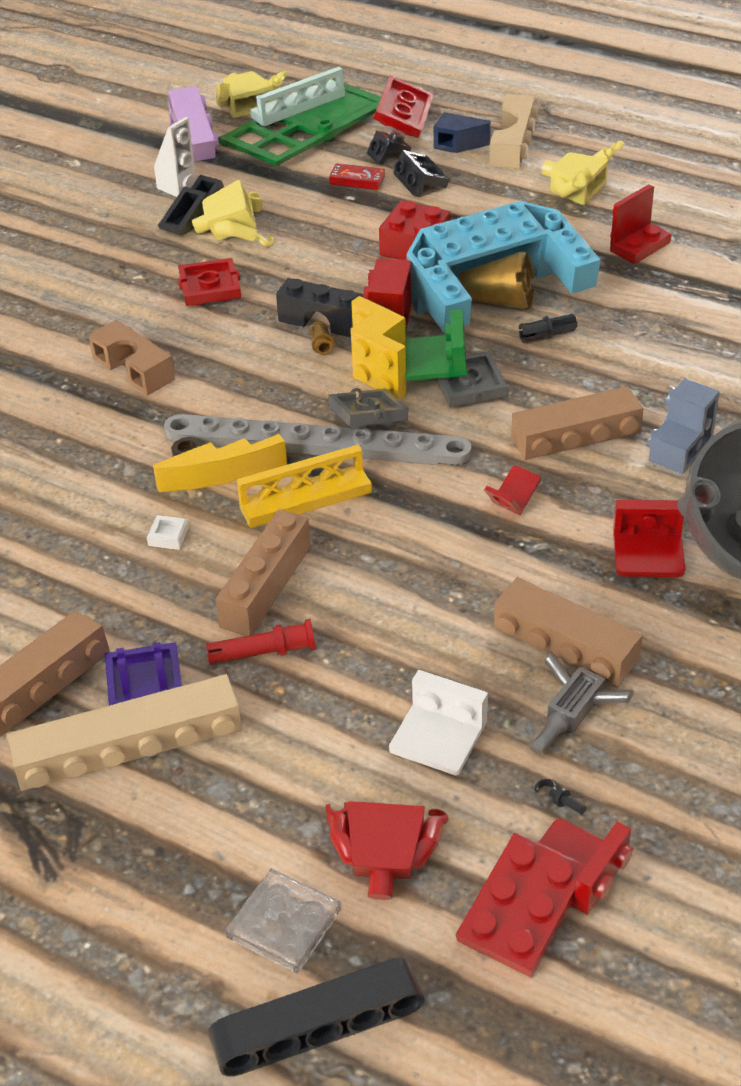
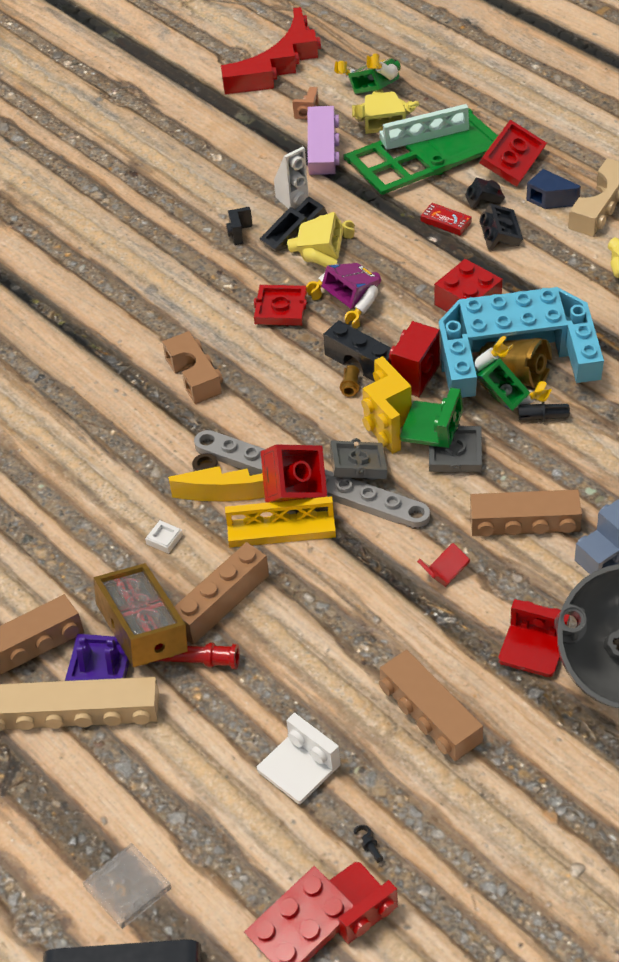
camera: 20 degrees right, 5 degrees up
red torso [326,801,449,900] -> none
flat silver piece [530,651,634,755] -> none
none -> brick [93,563,188,667]
none -> red arch [221,7,321,95]
none -> black bracket [226,207,253,245]
none -> red brick [260,444,328,503]
none -> nougat bracket [292,87,319,120]
none -> magenta torso [307,263,381,329]
none -> torso [334,54,401,94]
none -> torso [475,336,552,411]

